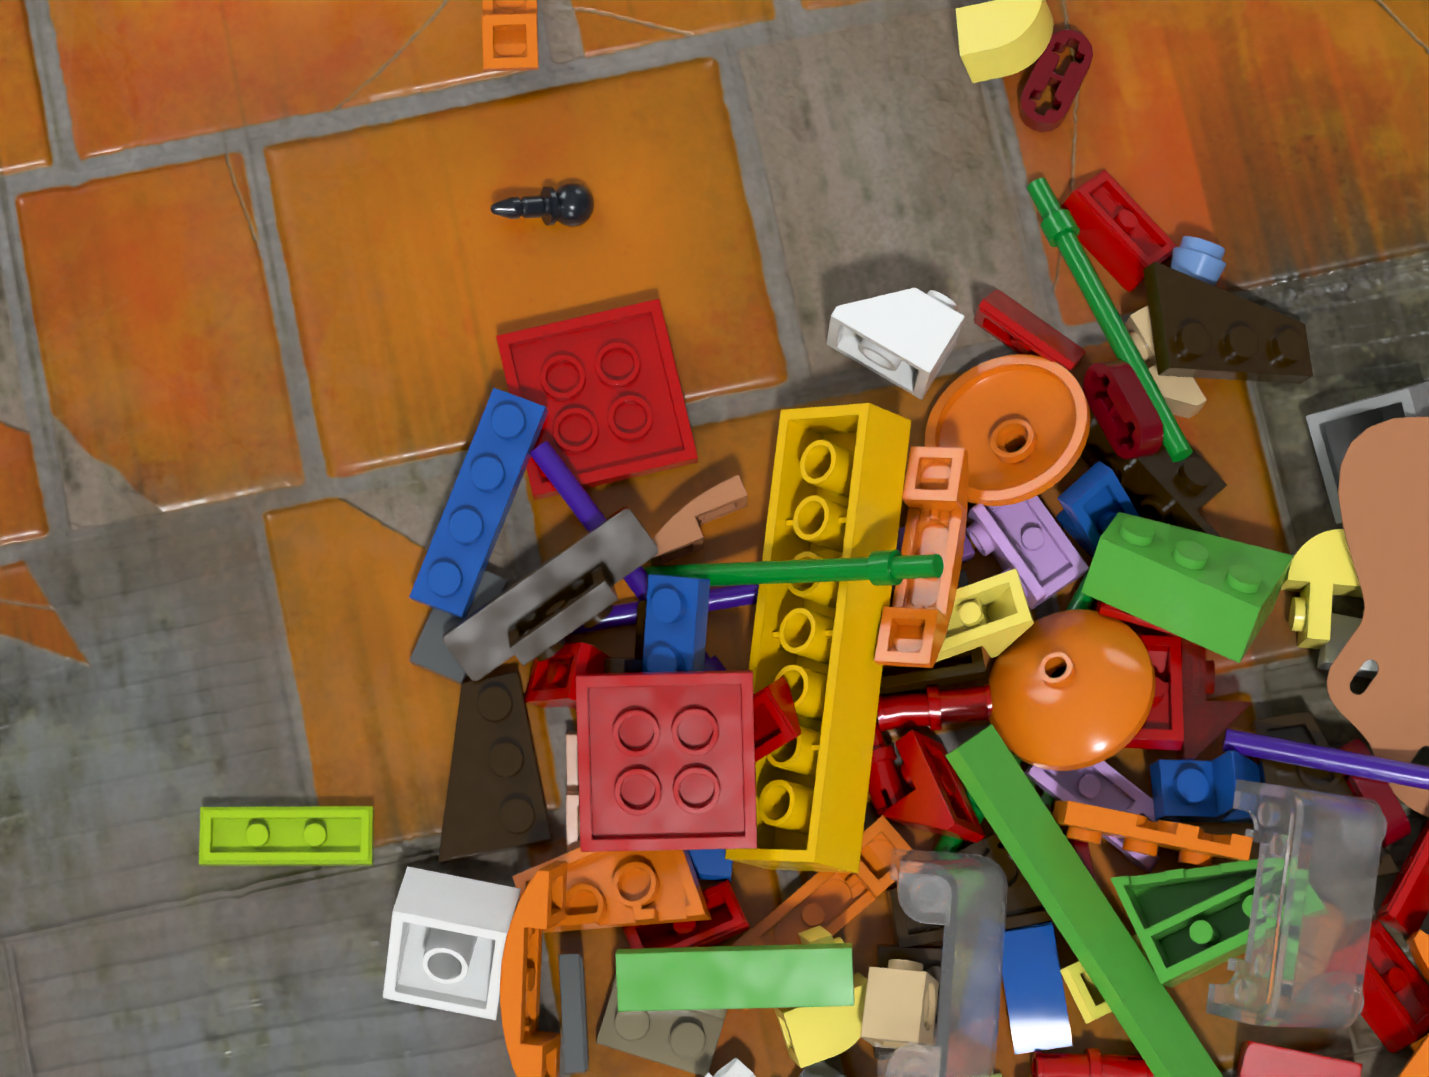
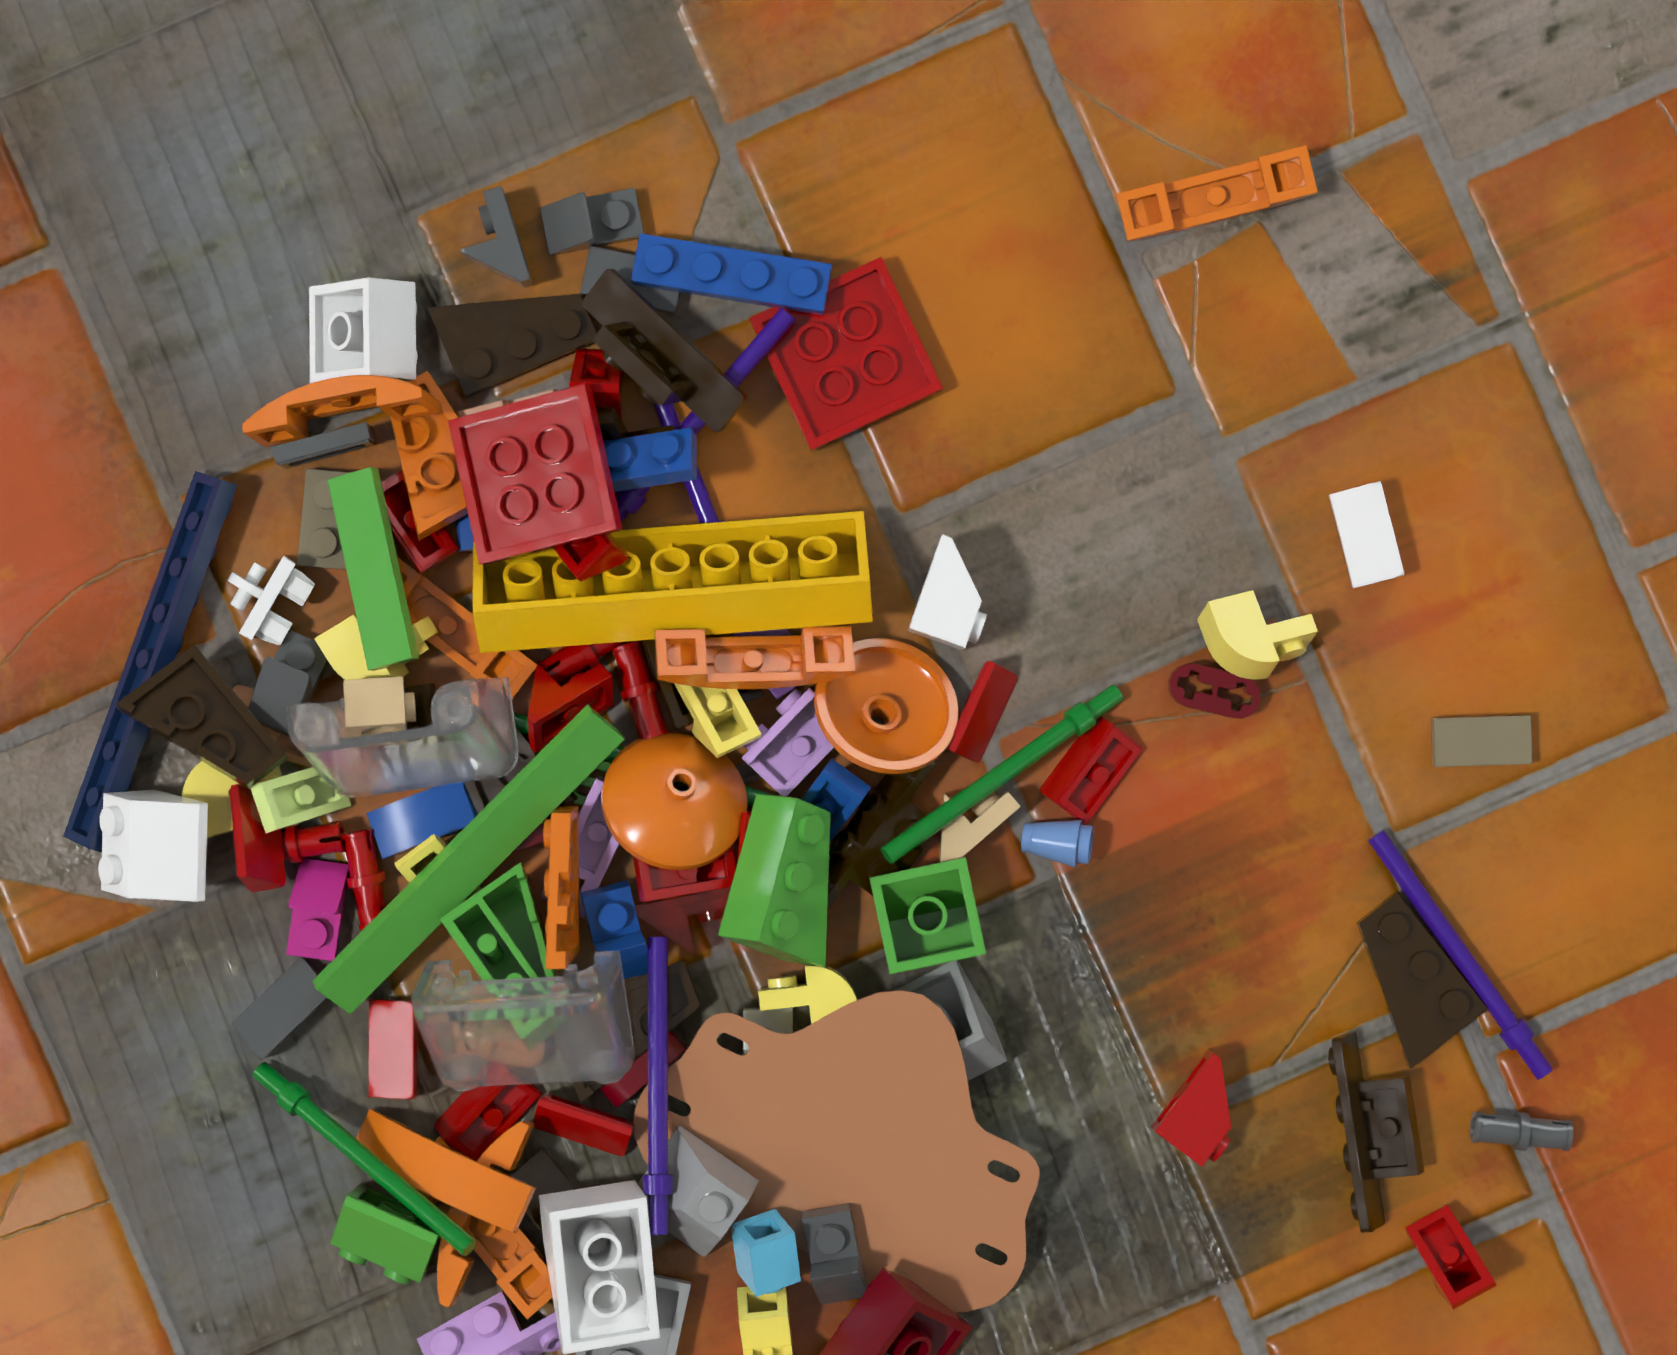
camera: 80 degrees right, 10 degrees up
lime tile [199,806,375,866] -> none
black bar [490,183,594,227] -> none
green bar [642,550,944,586] -> none
nougat slope [648,475,747,566] -> none
dark red beam [1083,360,1164,459] -> none
dark brown wing [1143,261,1313,384] -> none
none -> dark grey slope [460,186,534,288]
none -> dark grey slope [540,188,644,256]
none -> bright green slope [869,857,986,974]

